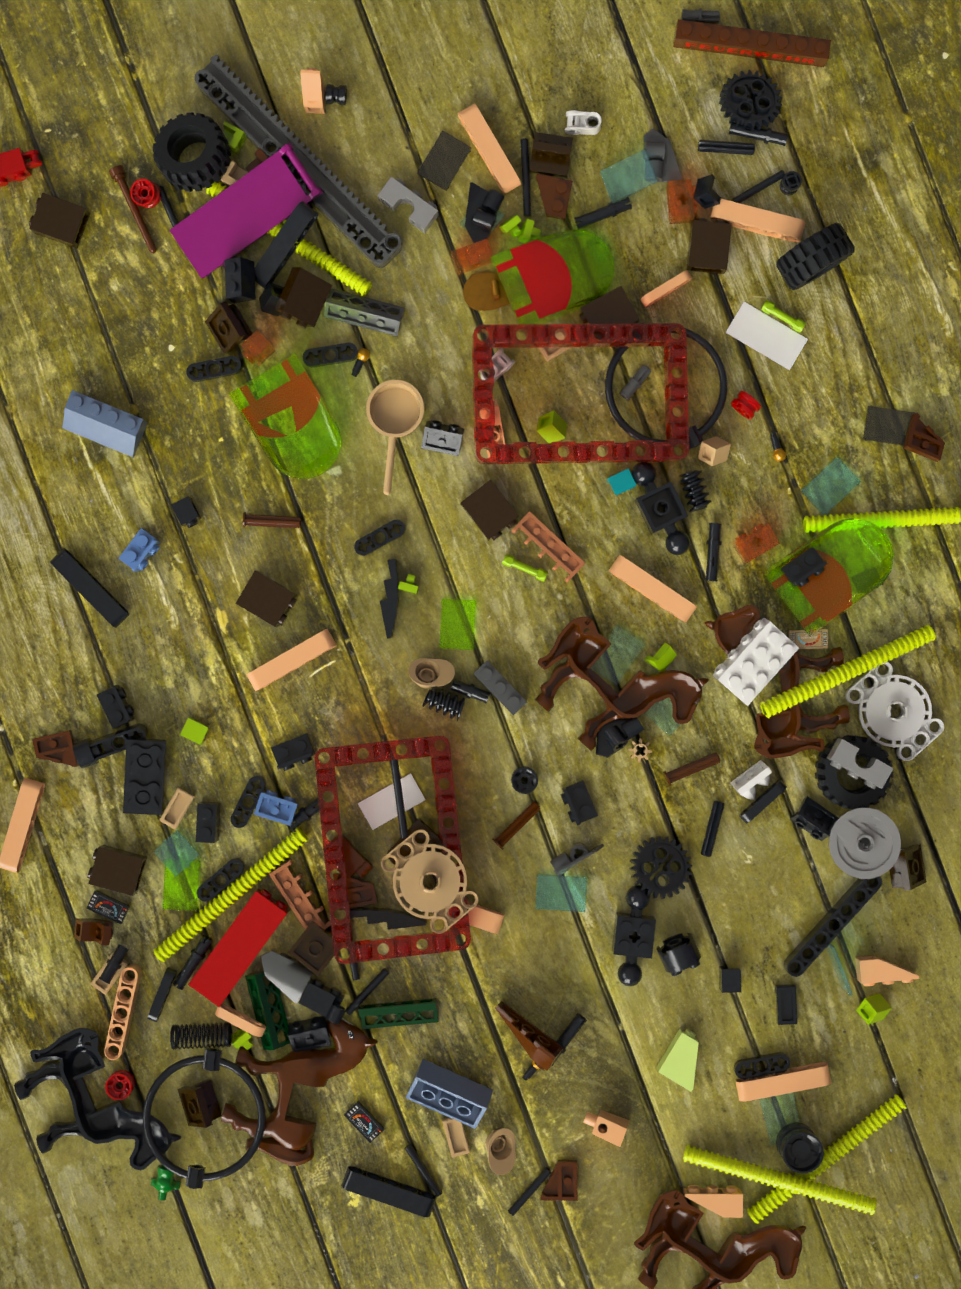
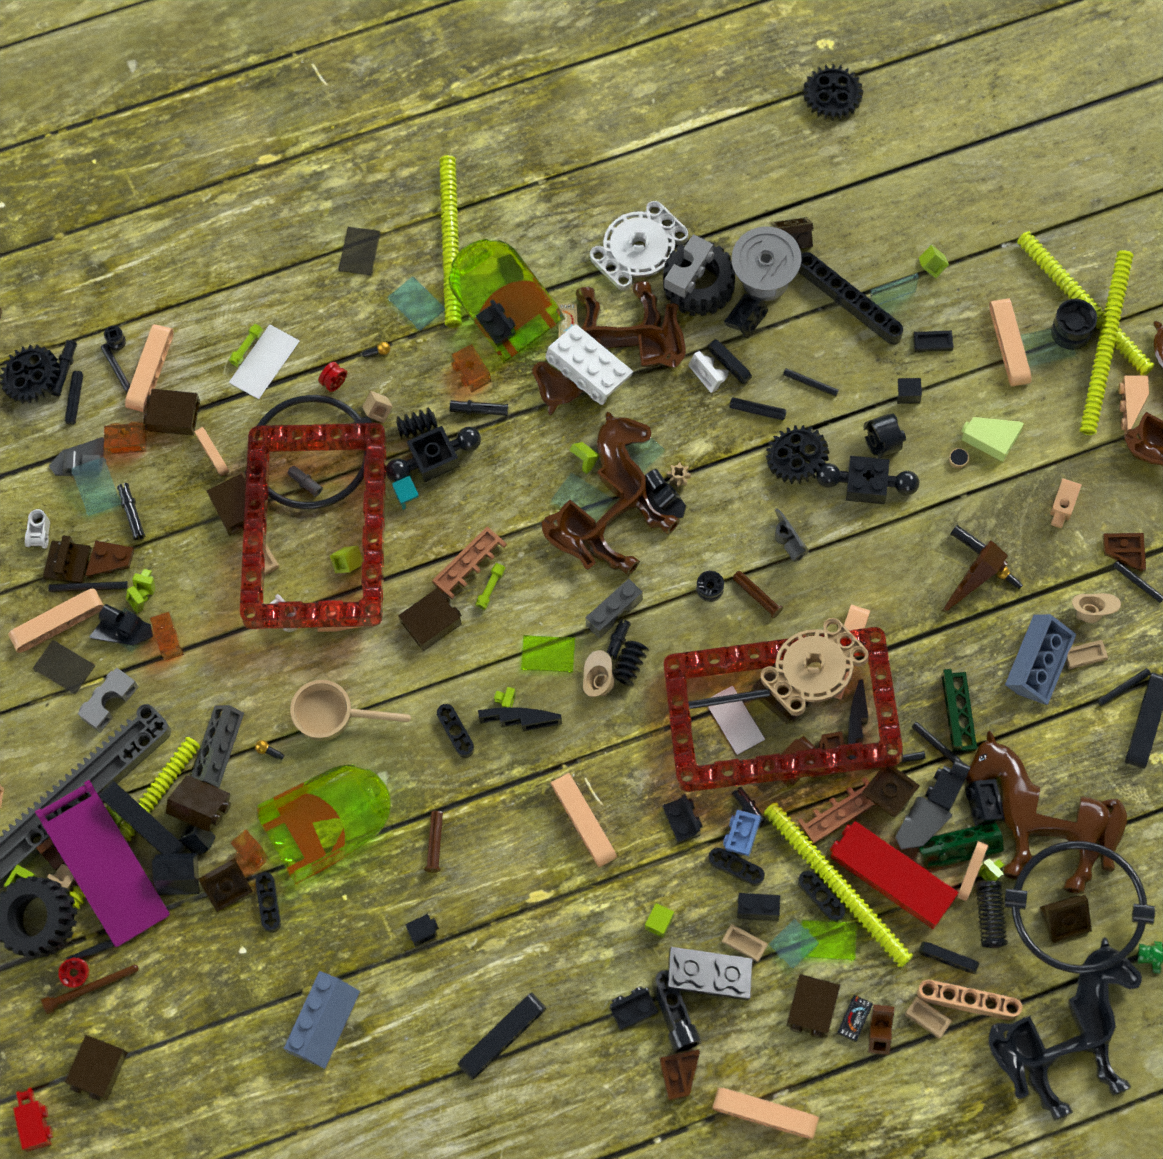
camera: 85 degrees left, 20 degrees down
black pin [99,944,129,984] -> none
red wheel [105,1070,135,1101] -> none
medium blue bracket [118,528,161,572] -> none
black pin [172,935,213,990] -> none
dark brown brick [235,570,297,627] -> none
black beam [303,343,358,368] -> none
black tile [344,1101,384,1143] -> none
bracket [421,420,464,456] -> none
pearl gold shield [463,273,528,311] -> none
windscreen [491,230,614,334] -> none
clear light blue piece [535,874,587,913] -> none
black bracket [560,780,598,826] -> none
light nougat beam [608,555,697,623] -> none
reddish brown axle [663,753,720,786] -> none
black panel [693,174,721,209] -> none
black beam [734,1052,790,1079] -> none
neon yellow piece [760,625,936,718] -> none
black tyre [776,223,855,290] -> none
light nougat slope [855,956,919,986] -> none
reddish brown wing [903,413,945,462] -> none
none -> black bar [783,368,839,397]
none -> black tile [949,448,969,469]

